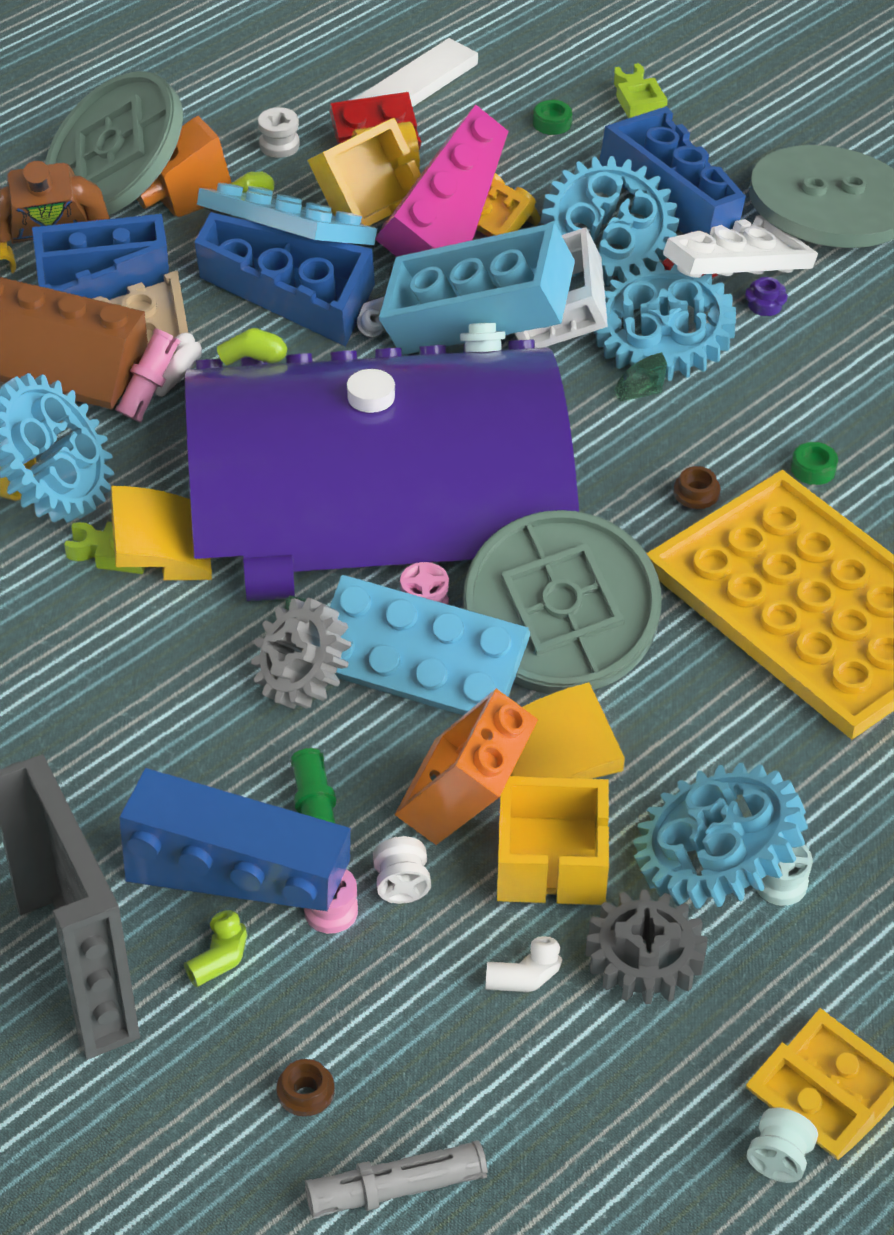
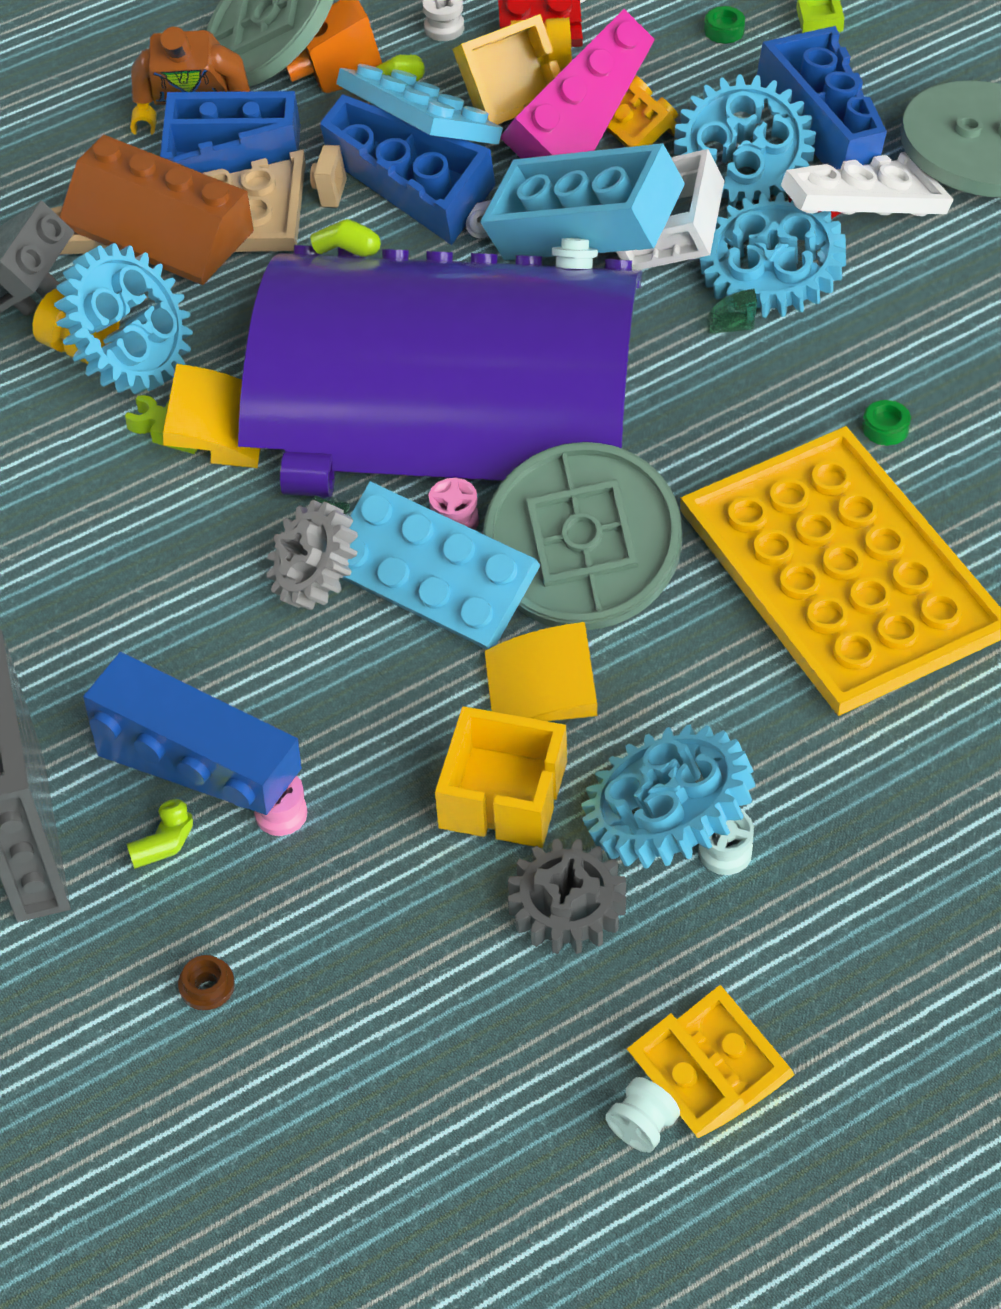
camera: 15 degrees right, 5 degrees up
bright pink pin [115,328,181,423] -> none
white arm [155,333,202,396] -> none
green pin [291,748,337,824] -> none
light grey pin [305,1140,488,1219] -> none
white tile [347,369,395,413] -> none
white wheel [373,836,431,904] -> none
orange window [394,688,538,845] -> none
white arm [486,936,562,992] -> none
reddish brown plate [673,466,721,509] -> none
dark purple plate [745,277,788,316] -> none
none -> tan plate [310,145,347,208]

